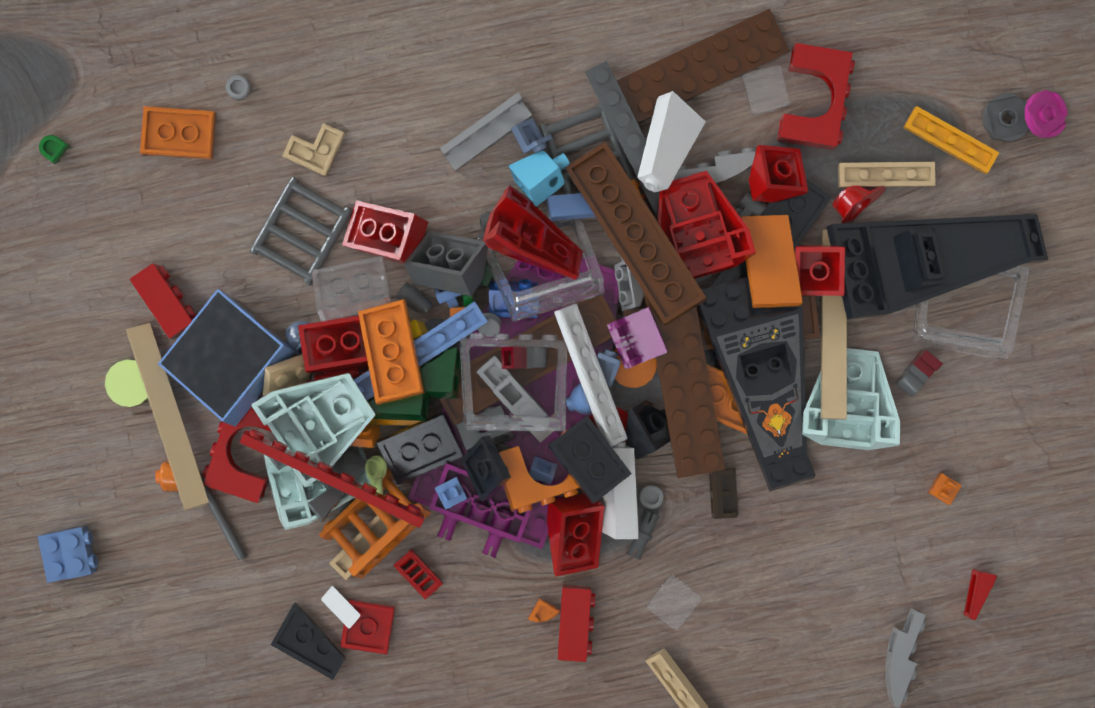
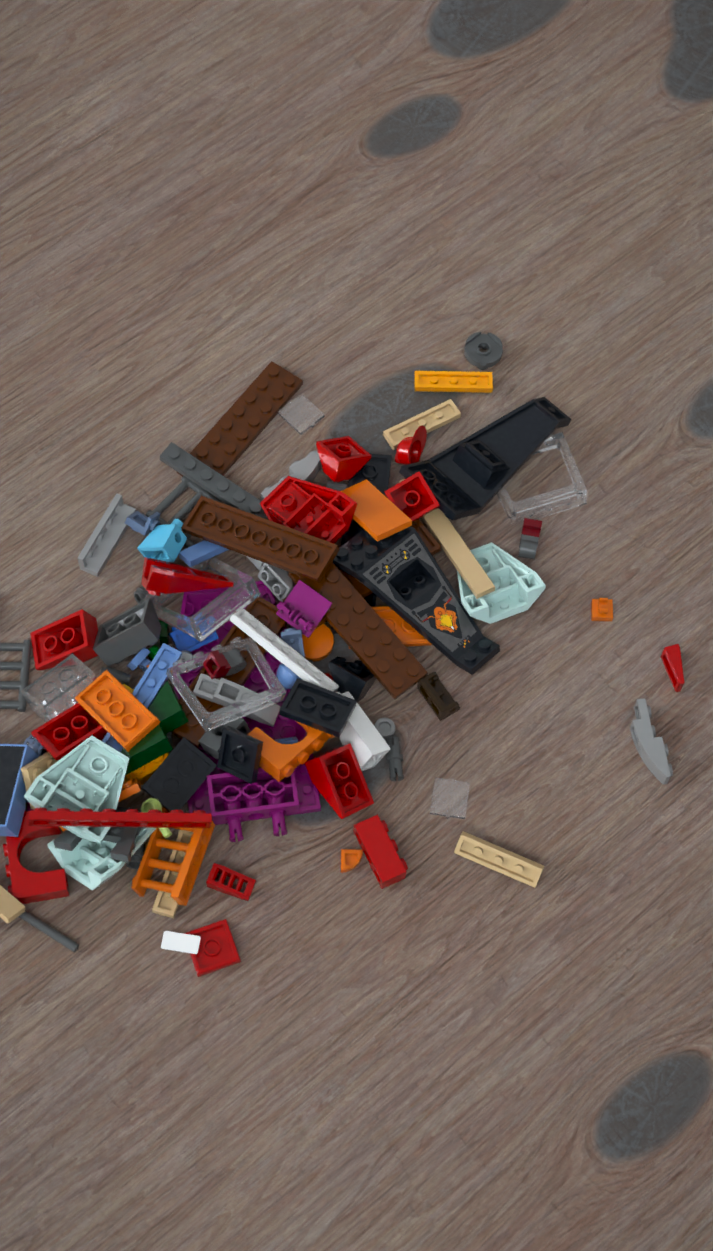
camera: 30 degrees left, 25 degrees down
black wing [271,602,346,680] -> none
medium blue tile [435,477,467,510] -> none
white slope [637,91,706,192] -> none
red arch [777,43,855,150] -> none
dark pink tile [1025,90,1068,138] -> none

